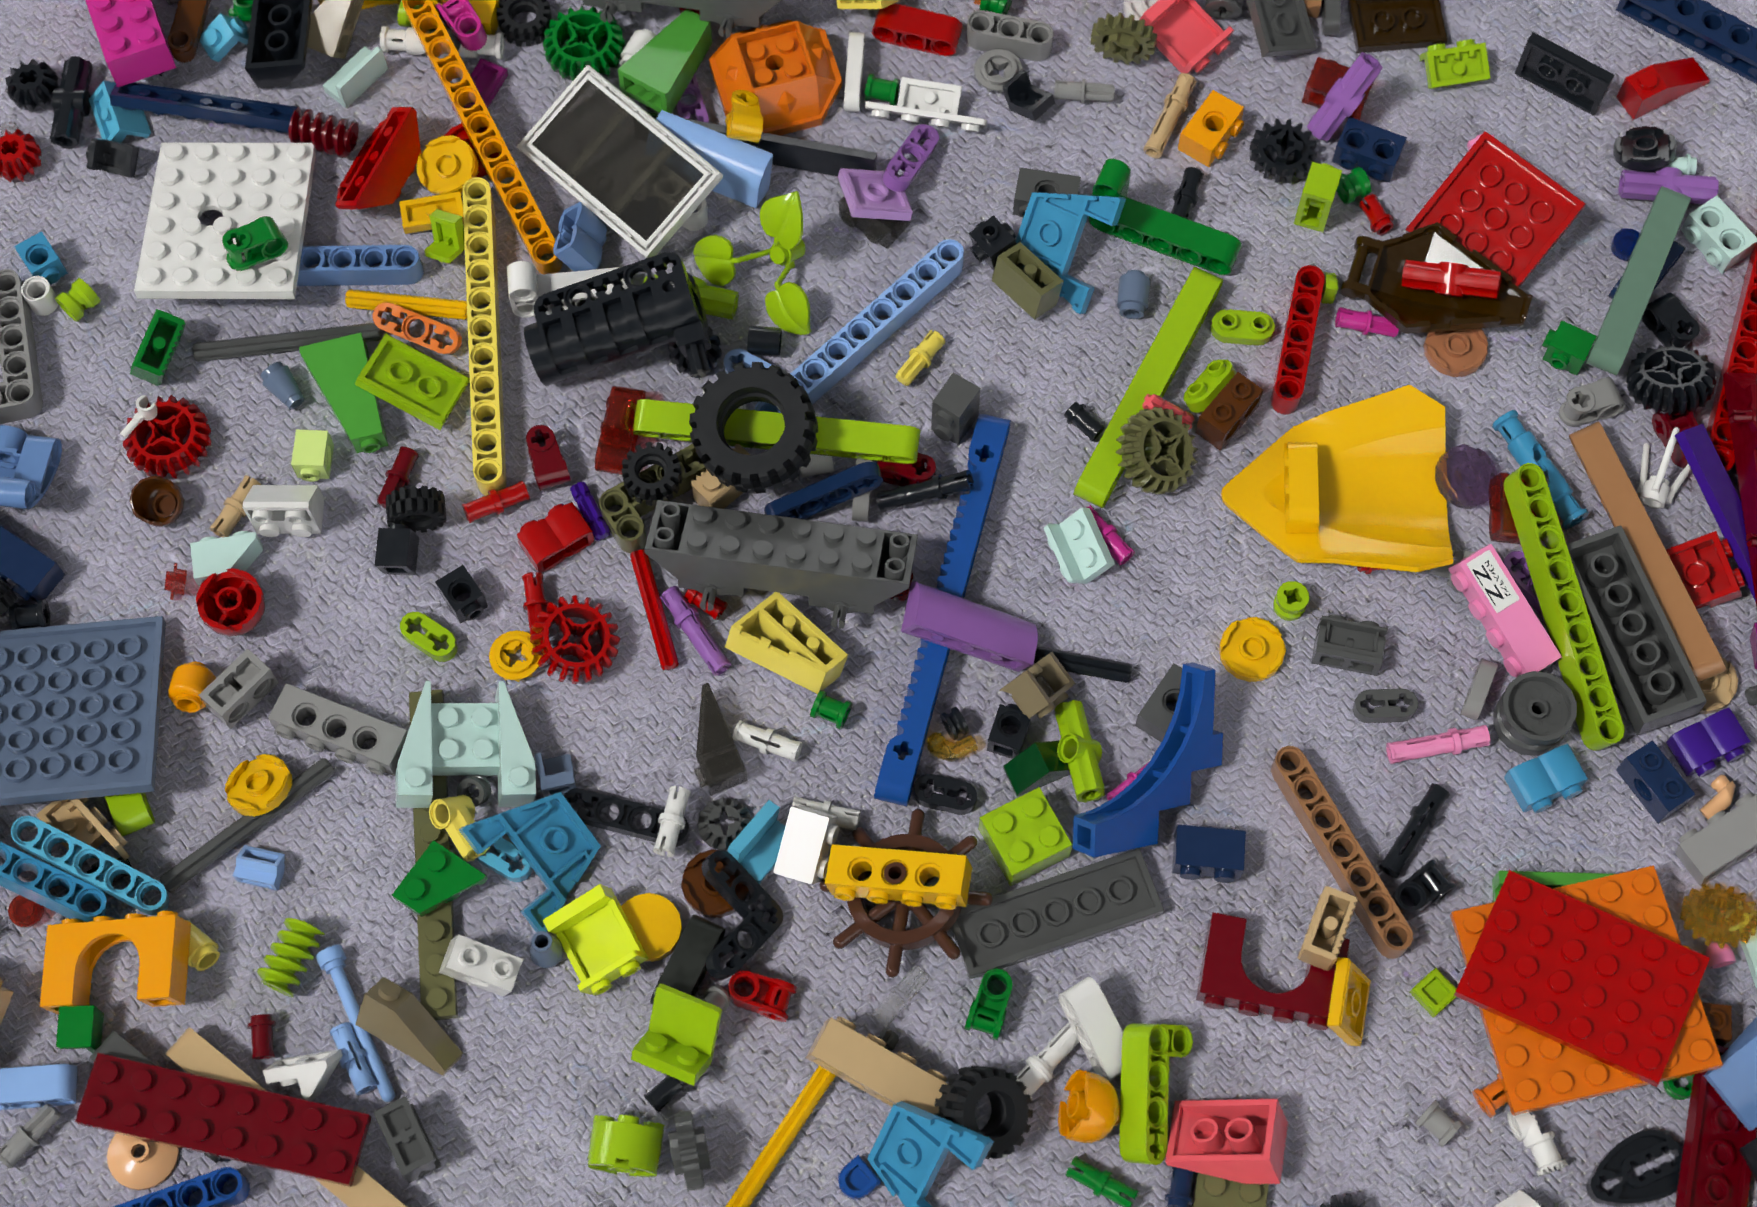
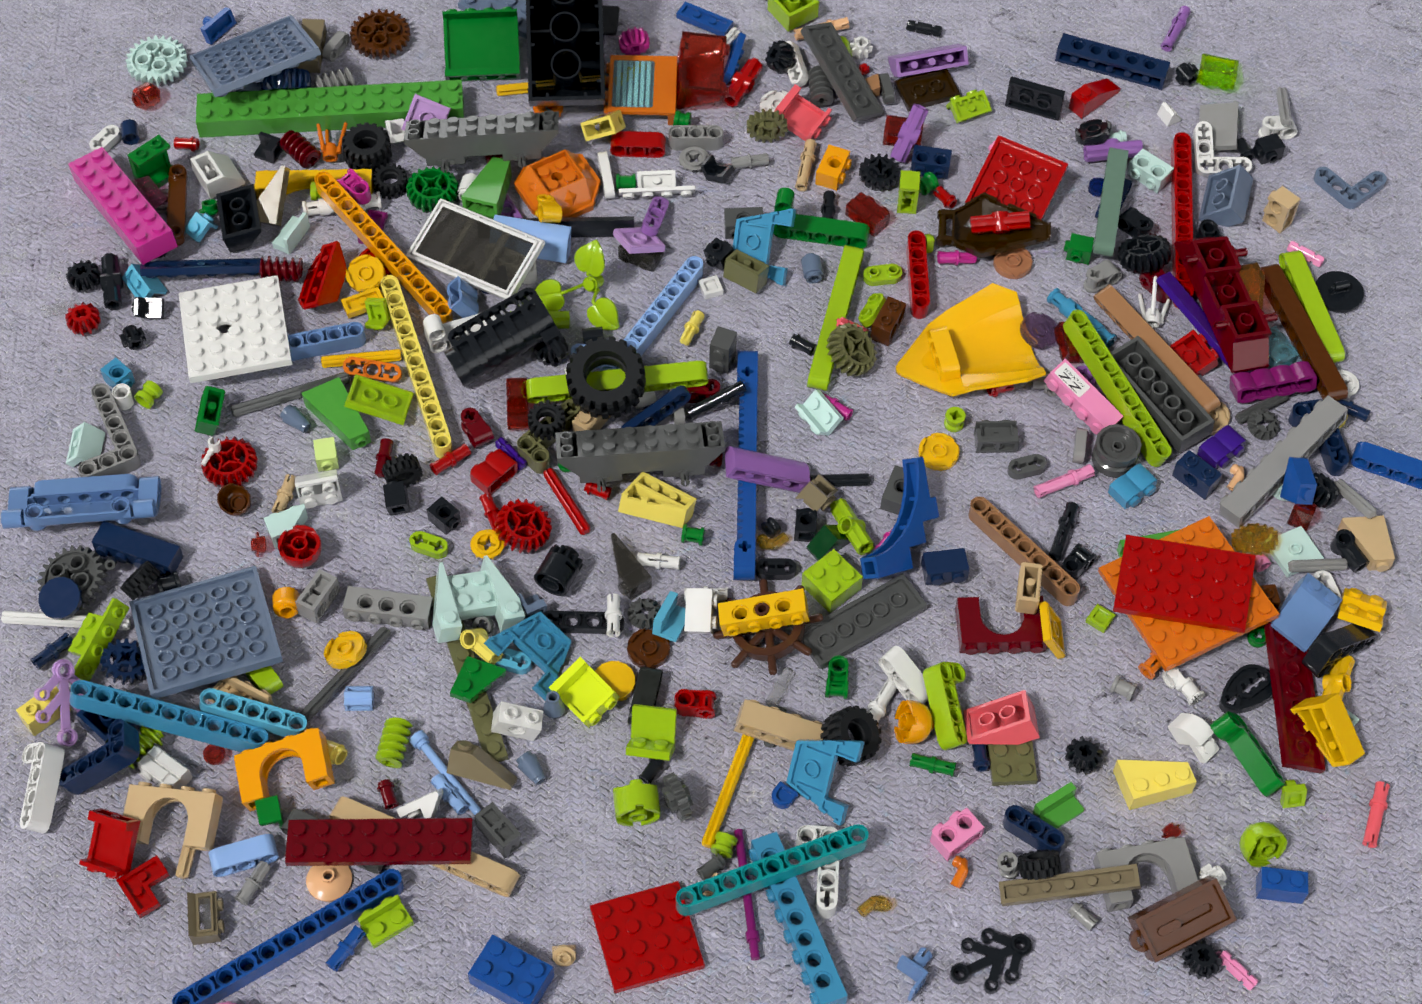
camera: 15 degrees left, 10 degrees down
green piece [222,216,288,271] -> none
medium lavender pin [660,586,731,676] -> none
black beam [701,850,783,980] -> none
none -> black gear [119,325,146,350]
none -> sand blue cone [516,751,547,785]
none -> black gear [534,544,583,596]
none -> white tile [698,275,723,300]
none -> clear red brick [845,192,890,237]

